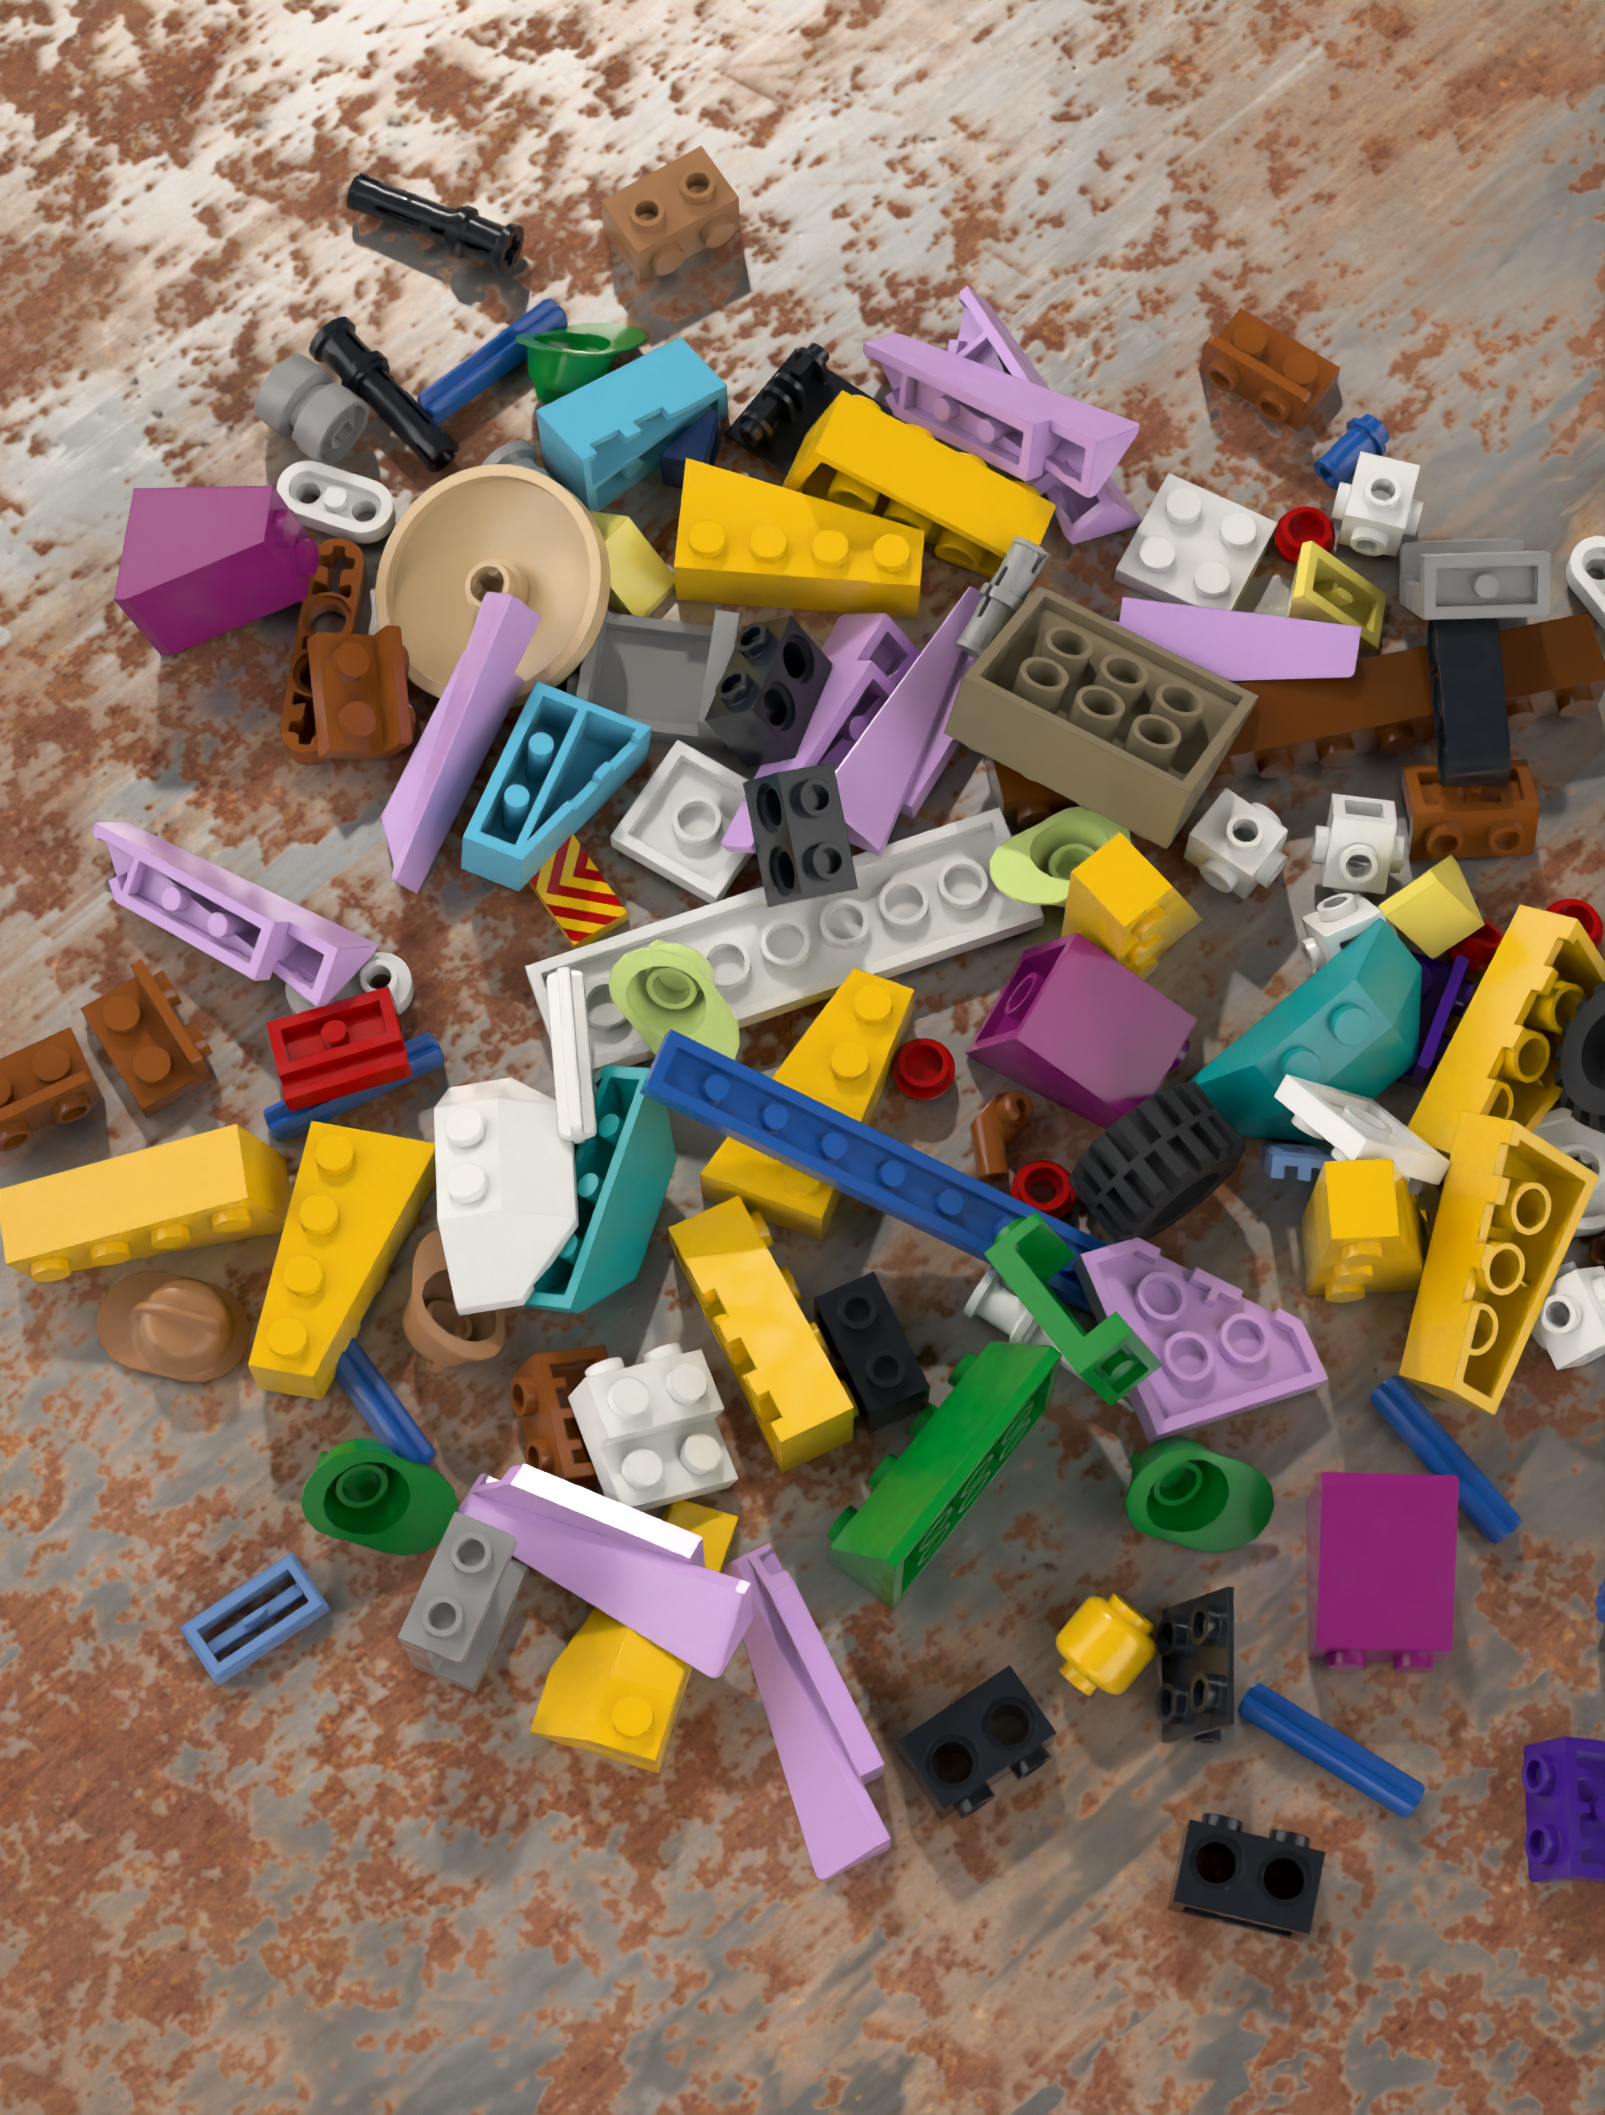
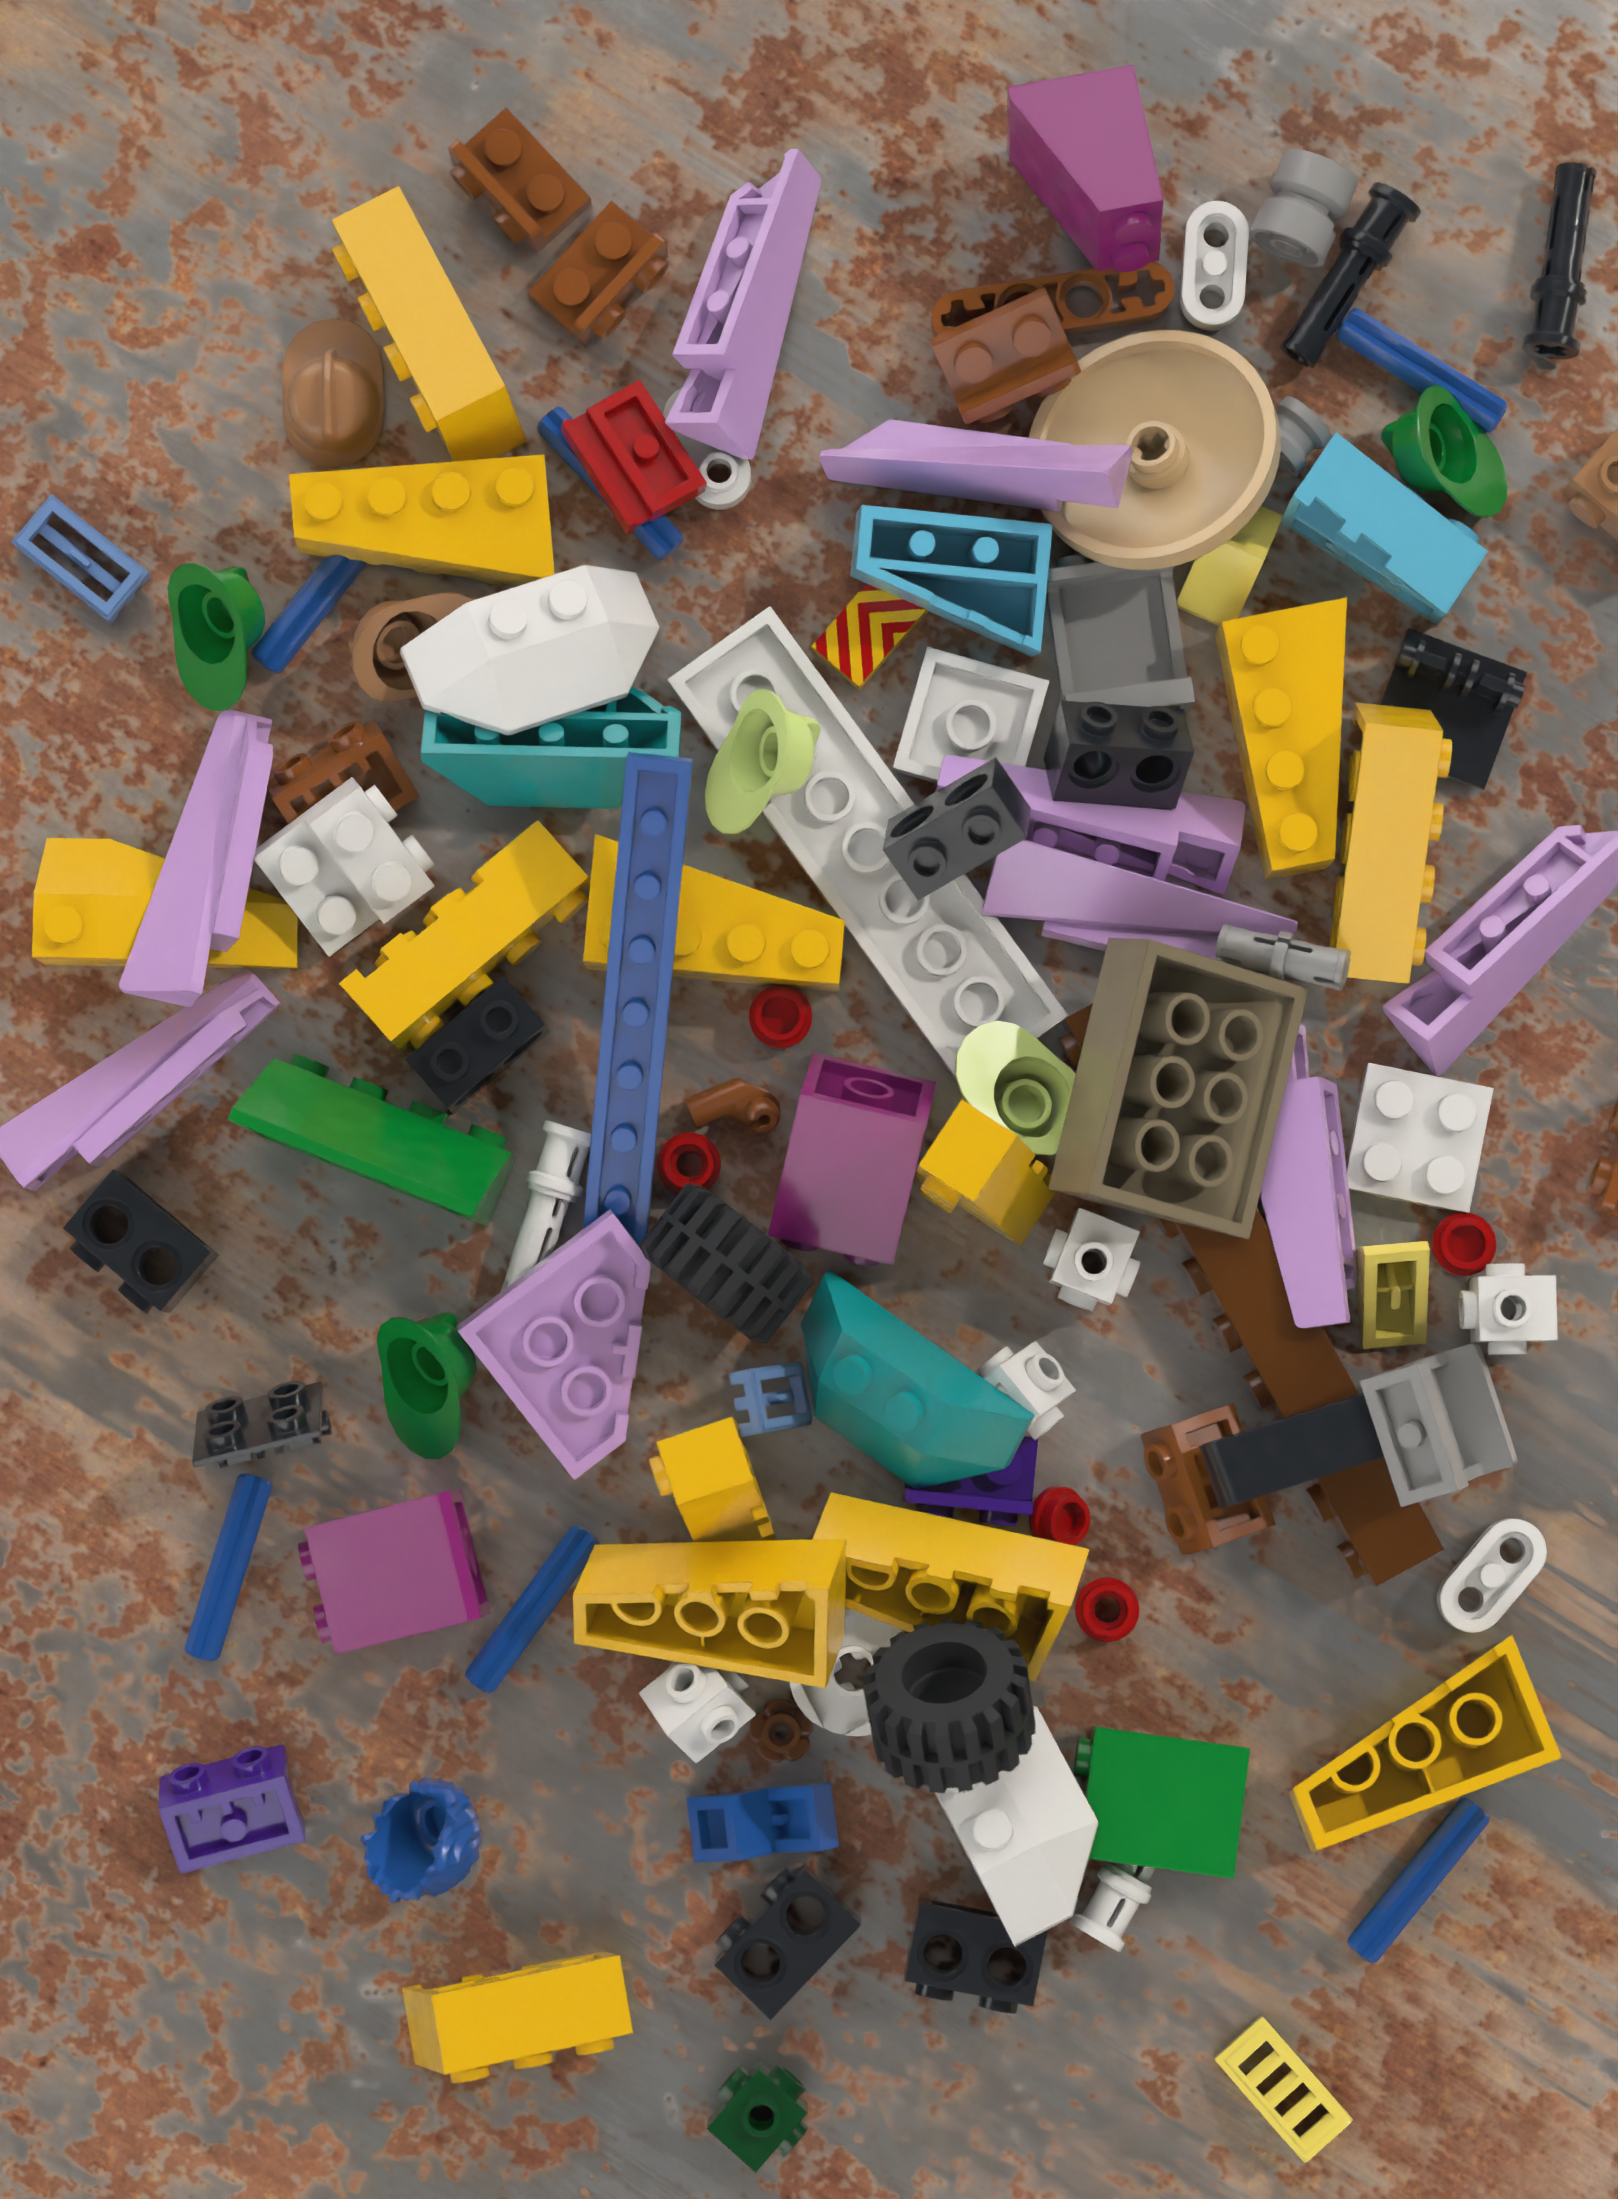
camera: 75 degrees right, 15 degrees up
light grey panel [398,1511,530,1693] -> none
white axle [546,966,597,1144] -> none
dark blue slope [660,411,721,489] -> none
lavender wedge [863,333,1140,498] -> none
green panel [984,1212,1163,1407] -> none
yellow head [1056,1593,1155,1696] -> none
black brick [1167,1813,1326,1942] -> none
white plate [1274,1074,1451,1185] -> none
white brick [1311,794,1405,897] -> none
blue pin [1313,414,1390,490] -> none
light yellow slope [1378,855,1485,960] -> none

